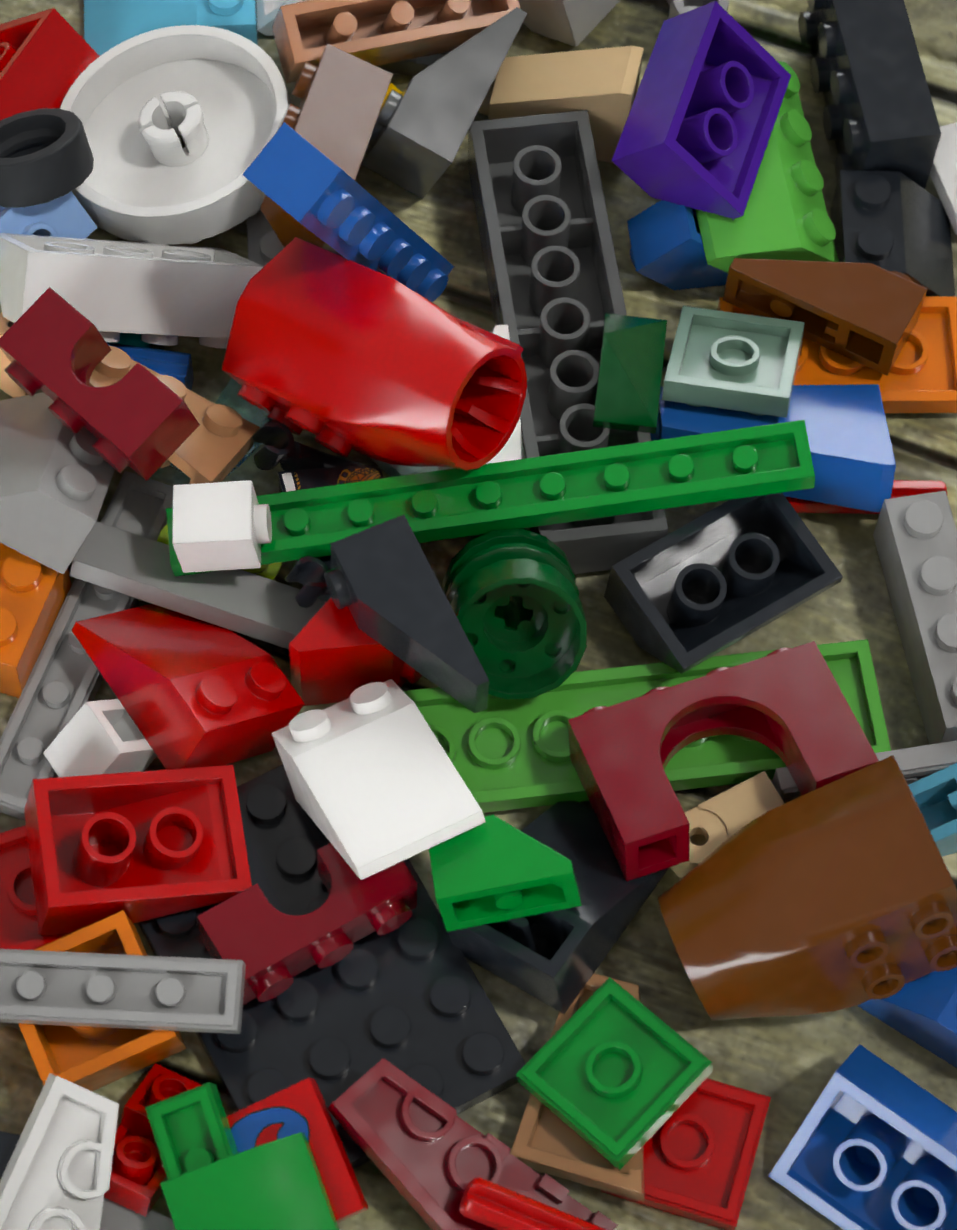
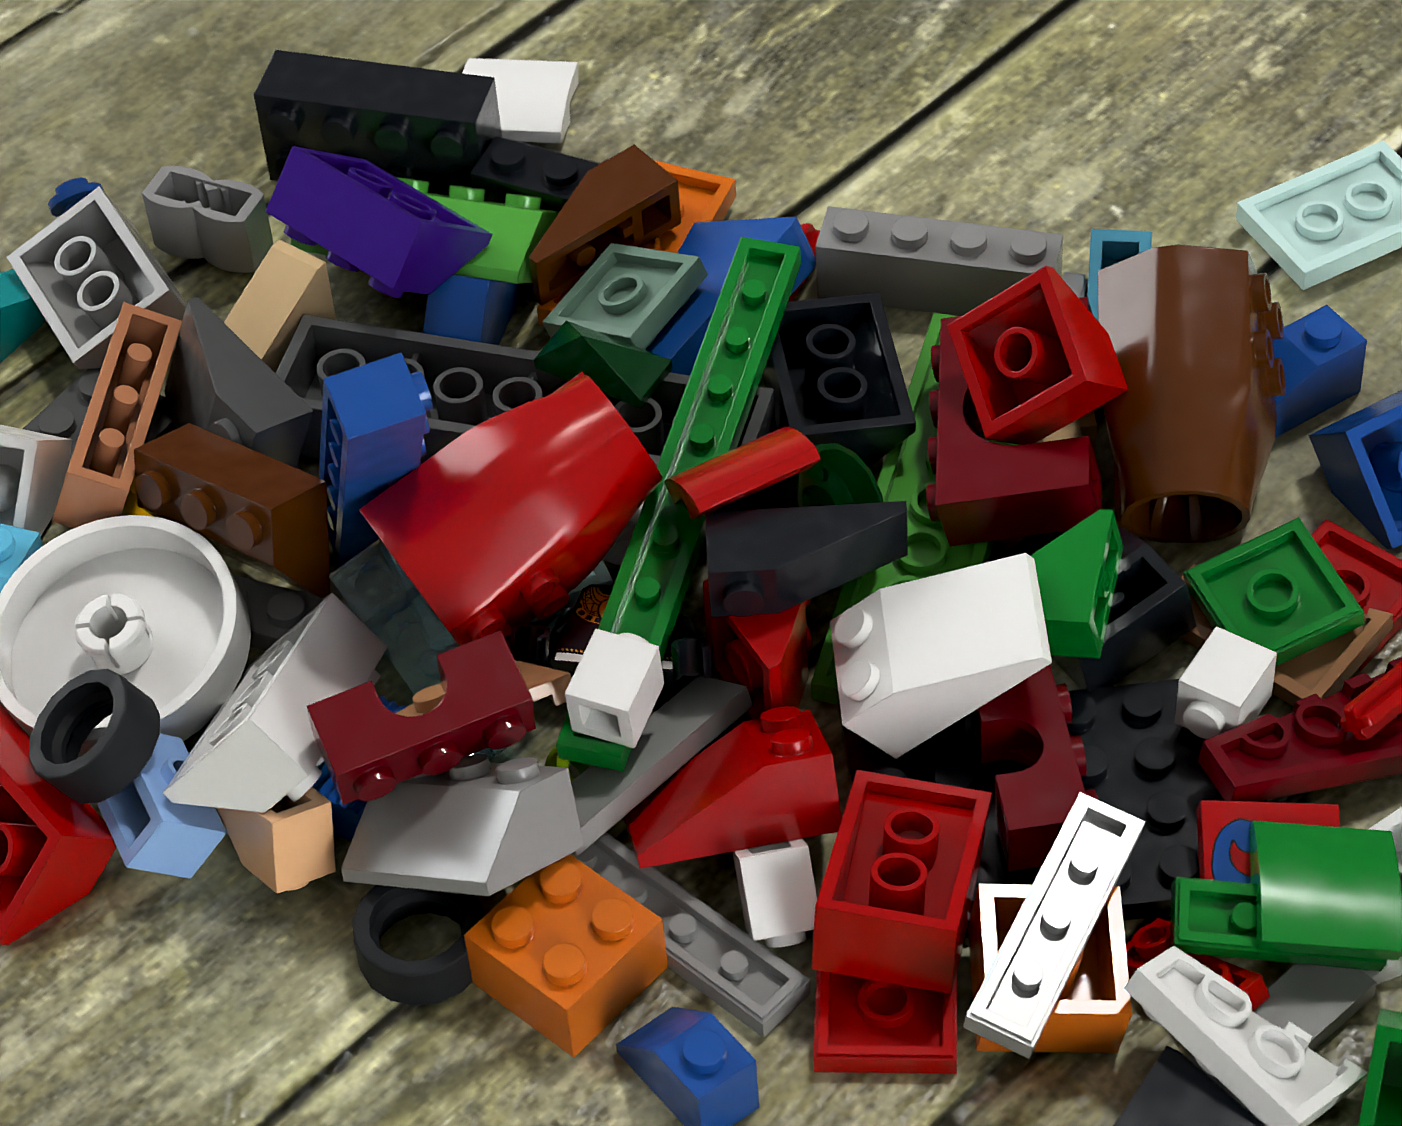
camera: 60 degrees left, 15 degrees down
none -> red slope [664,427,821,521]
none -> red slope [947,266,1128,445]
none -> white brick [1175,626,1277,739]

